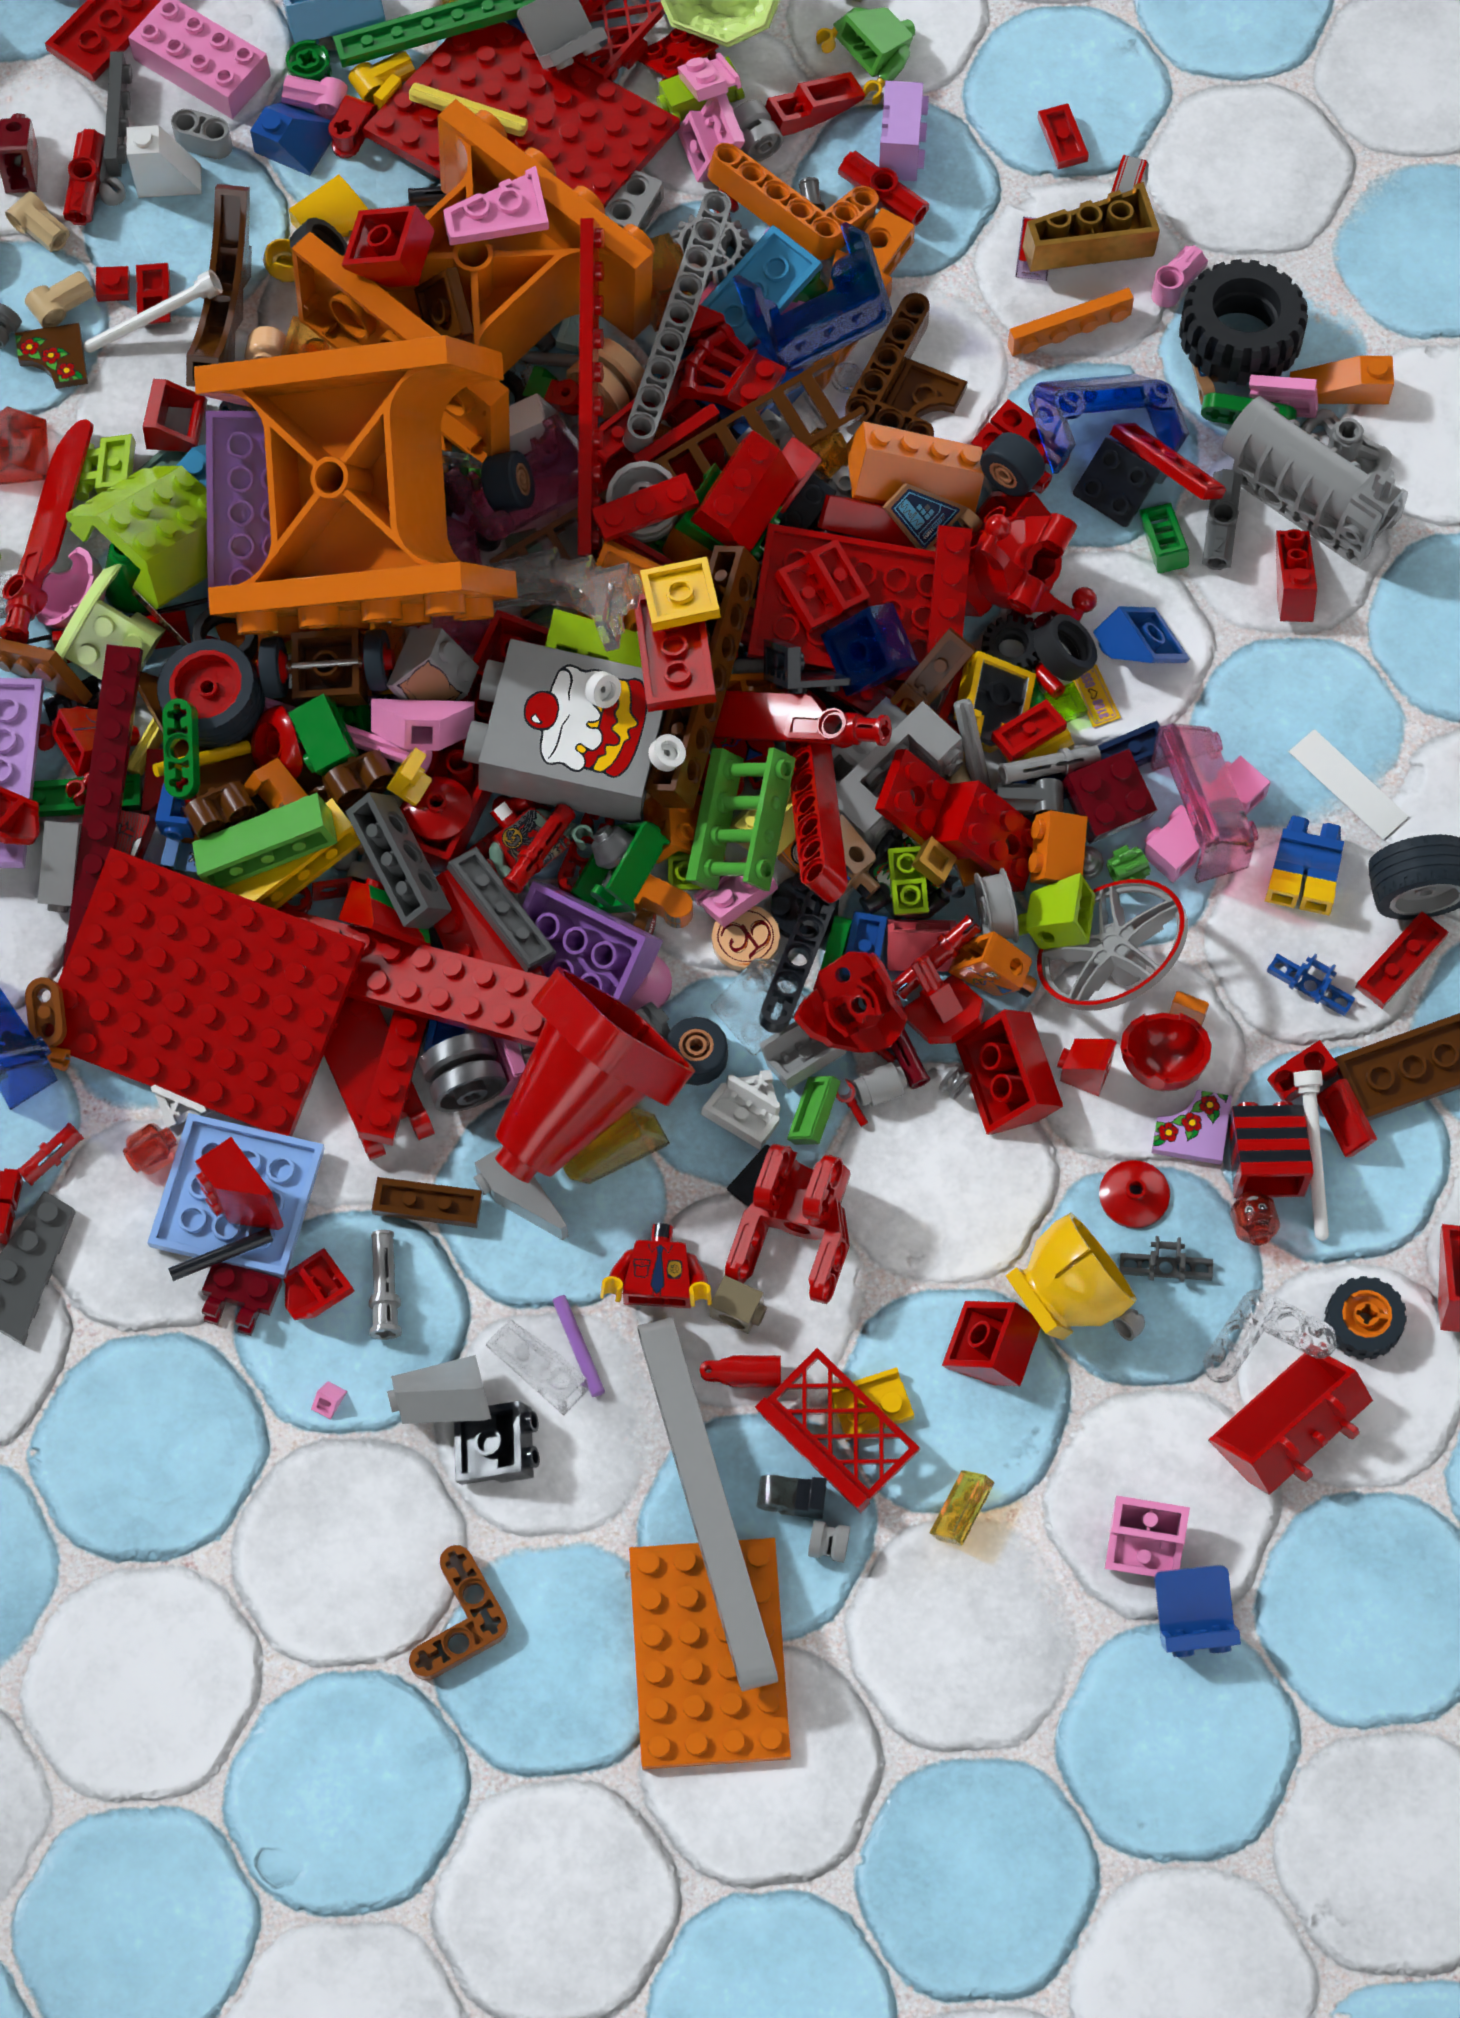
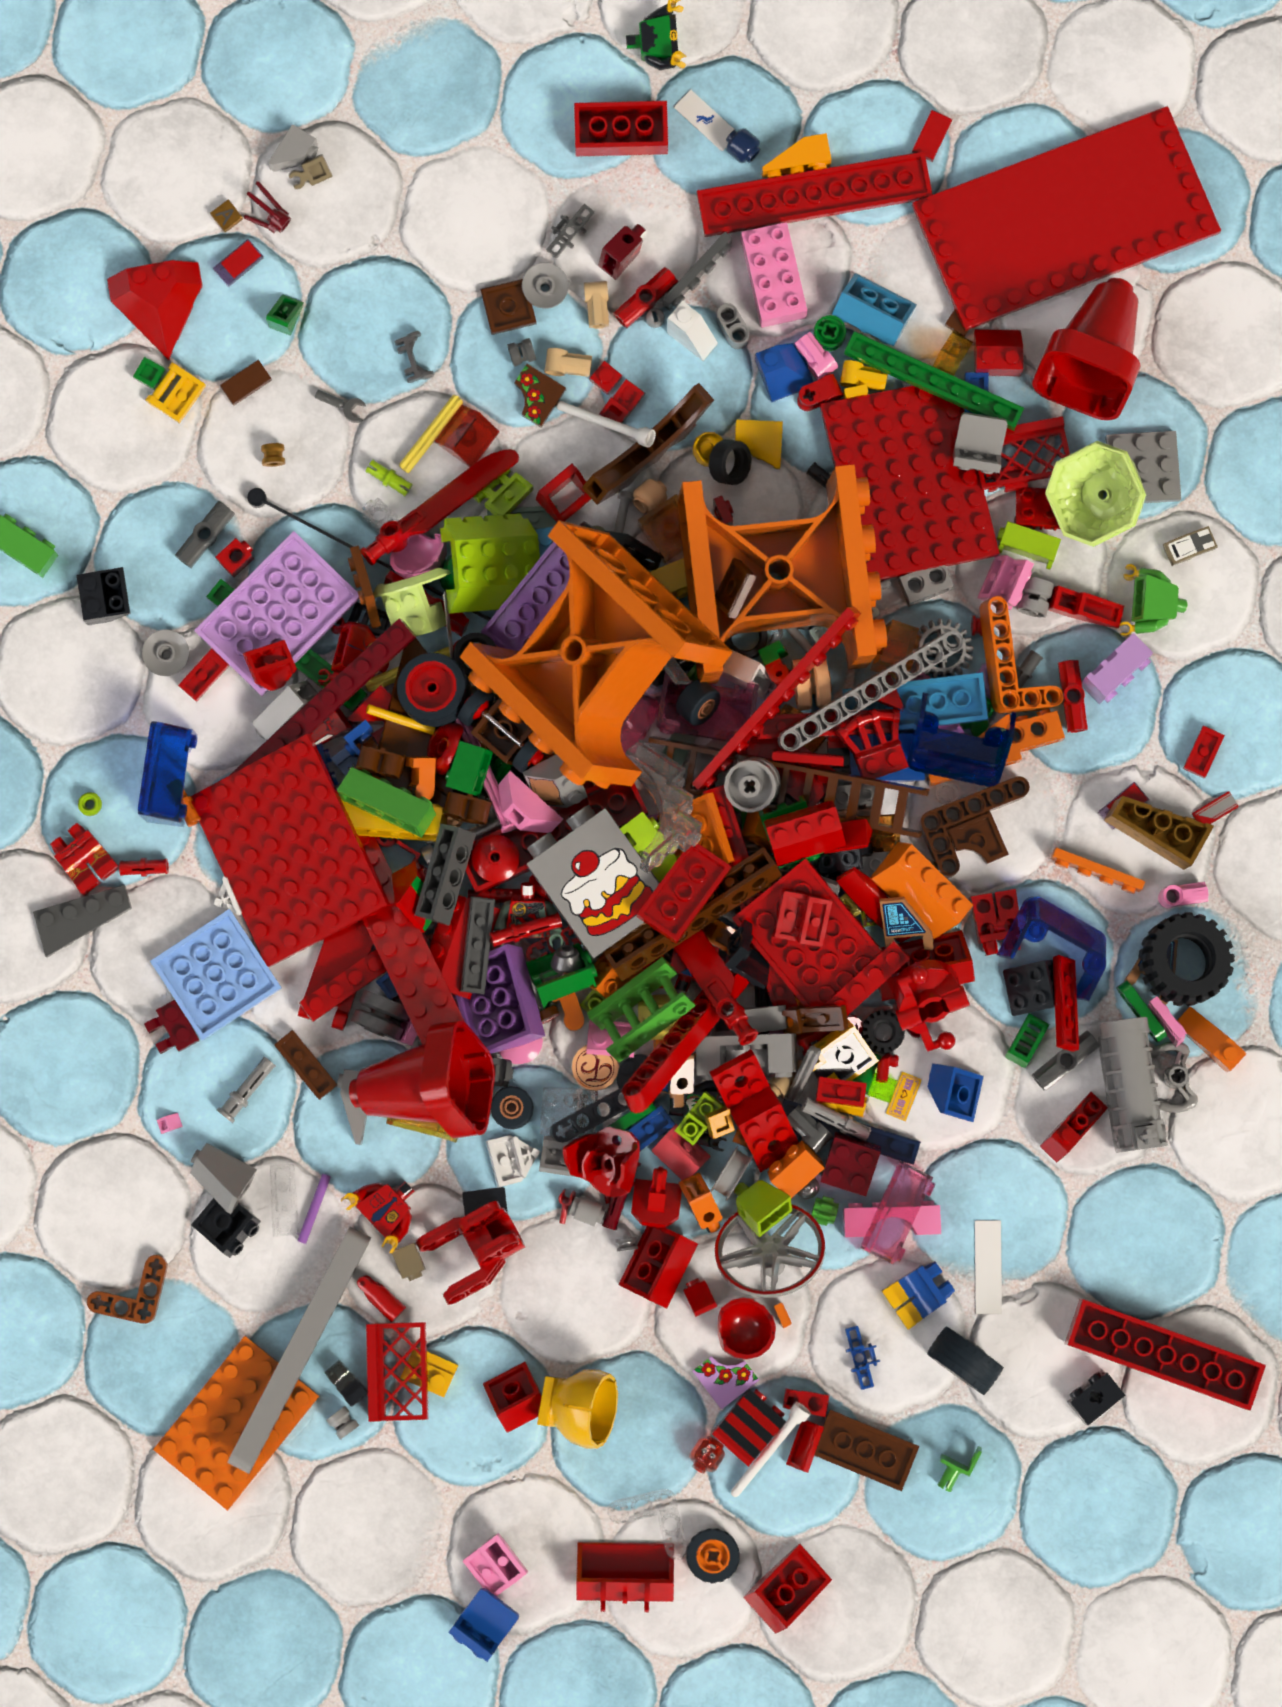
camera: 40 degrees right, 15 degrees up
dark orange plate [25,977,67,1048] -> none
clear red head [123,1123,178,1175] -> none
green beam [162,698,200,800] -> none
black bar [168,1228,273,1281] -> none
red slope [195,1137,284,1230] -> none
red slope [283,1248,355,1320] -> none
red slope [342,205,435,287] -> none
yellow bracket [387,747,432,806] -> none
light yellow axle [409,83,528,137] -> none
bright pink wing [443,166,549,245] -> none
white tile [585,671,621,708] -> none
red plate [592,472,699,543] -> none
yellow plate [640,557,721,632] -> none
white tile [648,734,686,772] -> none
bright pink plate [677,53,742,102] -> none
bright green tile [787,1076,841,1145] -> none
clear blue slope [821,602,919,697] -> none
red pin [891,914,982,1000] -> none
clear yellow plate [929,1470,995,1546] -> none
black wheel [980,432,1046,497] -> none
black tyre [1034,614,1097,682] -> none
red dish [1099,1160,1170,1228] -> none
light grey hinge [1113,1309,1145,1341] -> none
dark grey piece [1119,1236,1213,1283] -> none
red plate [1355,911,1449,1009] -> none

